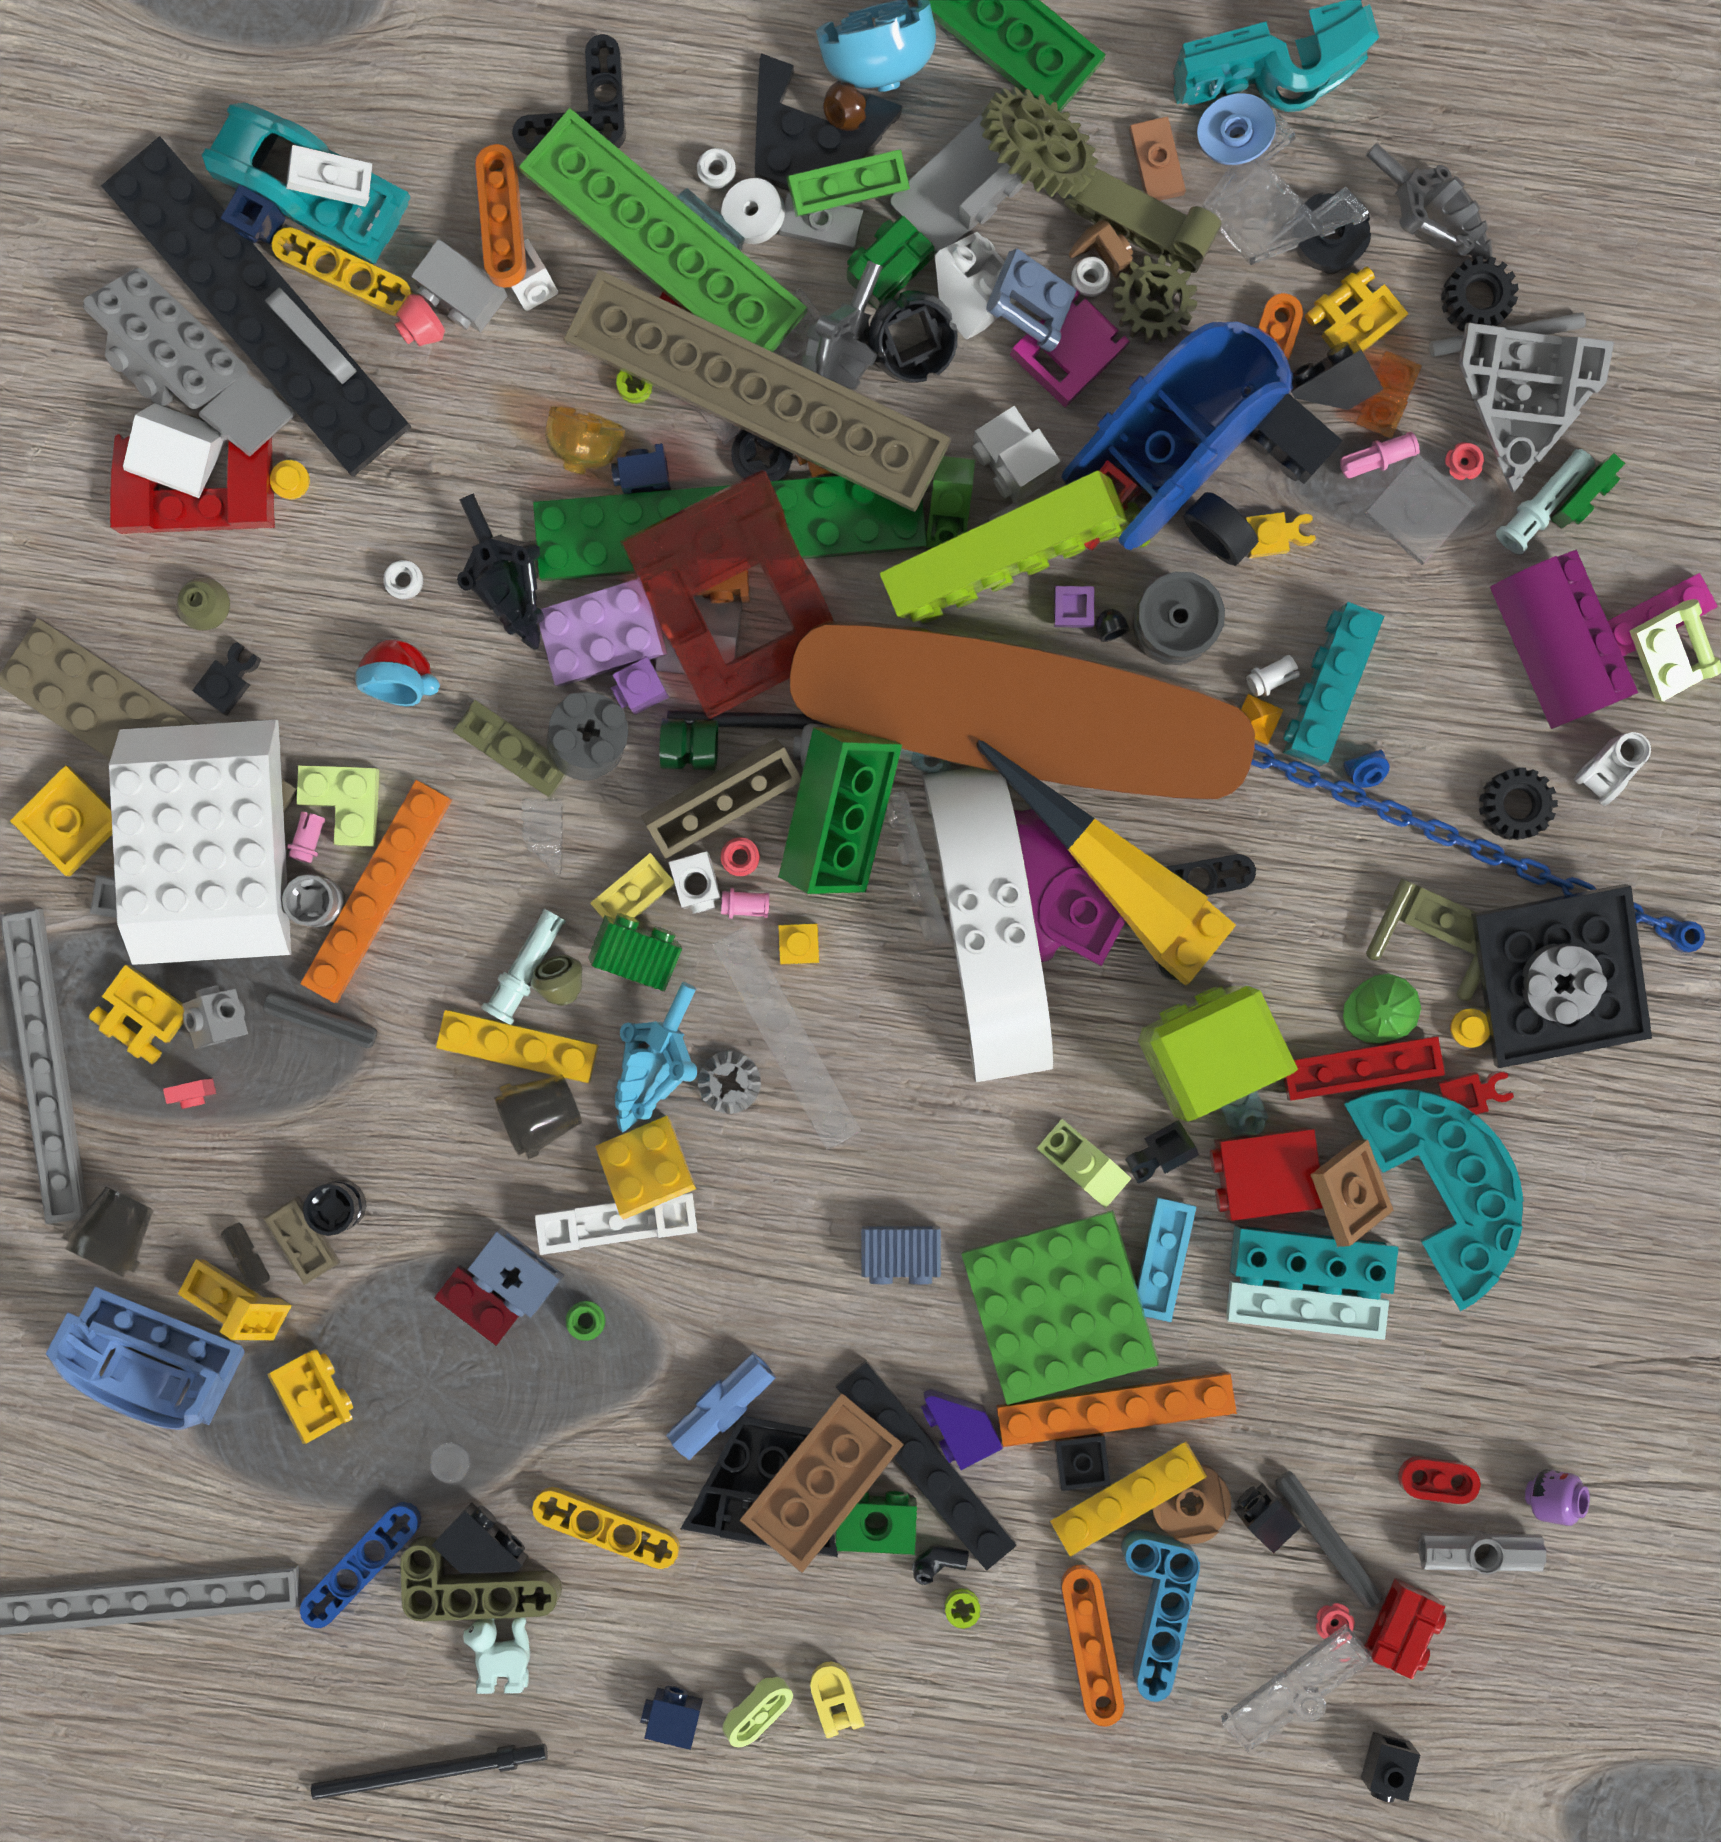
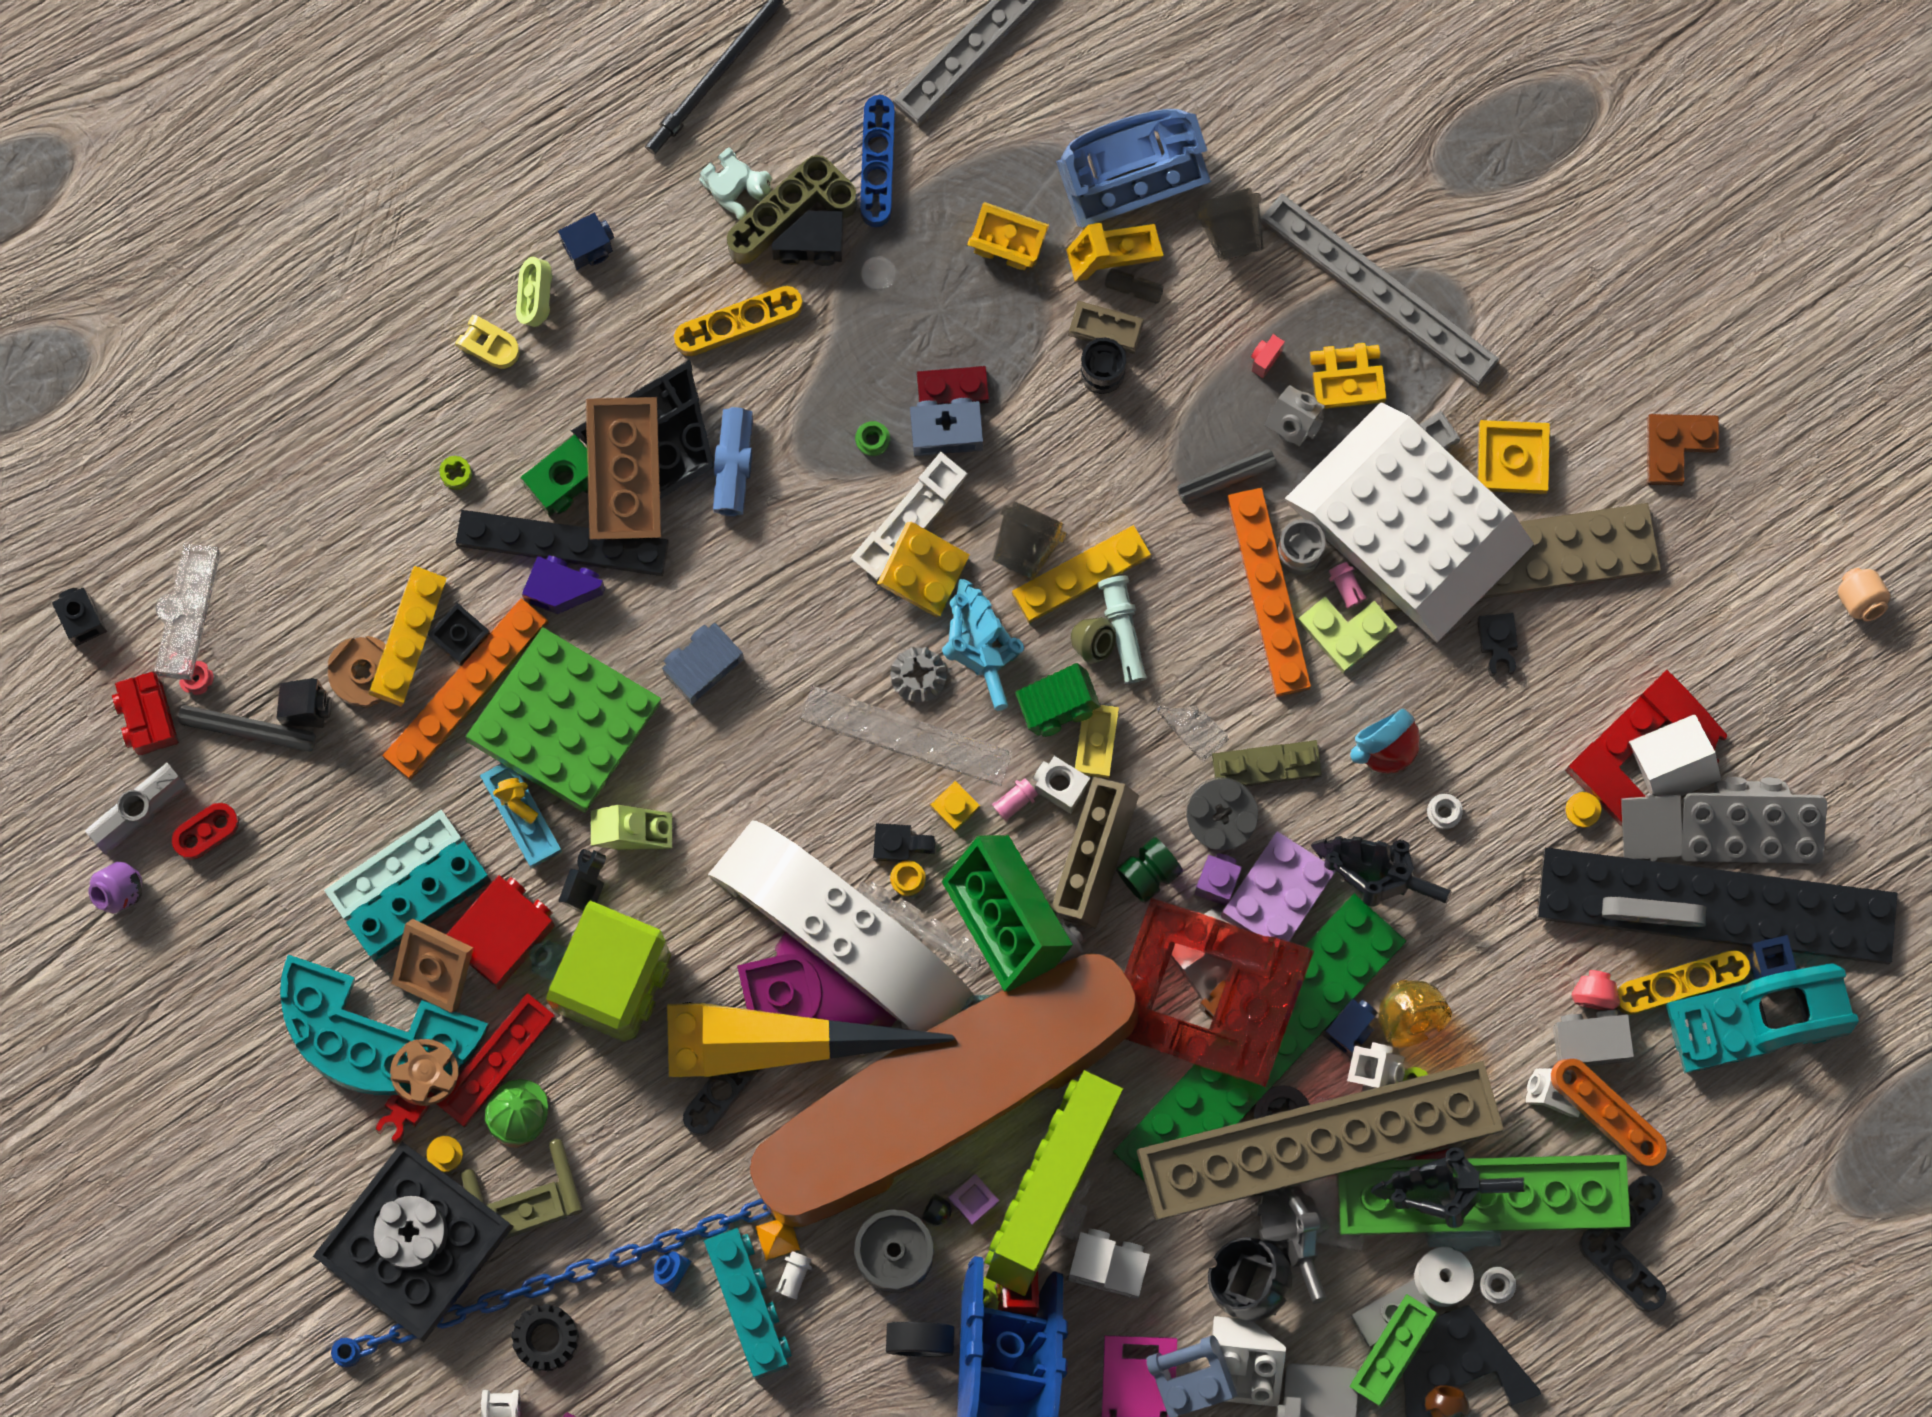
camera: 140 degrees right, 10 degrees down
olive cone [176,578,230,631] -> none
white plate [286,145,372,207] -> none
black bar [667,710,823,729] -> none
coral plate [721,837,760,877] -> none
green brick [847,215,935,310] -> none
black arm [912,1545,969,1585] -> none
bright green slope [926,456,975,548] -> none
orange plate [1061,1565,1124,1727] -> none
dark azure beam [1121,1530,1200,1702] -> none
yellow plate [1245,512,1316,558] -> none
none -> medium nougat wheel [390,1039,458,1106]
none -> yellow plate [493,778,538,824]
none -> black plate [873,823,936,862]
none -> yellow plate [890,861,926,896]
none -> white brick [1347,1042,1405,1092]
none -> black bar [1371,1147,1525,1228]

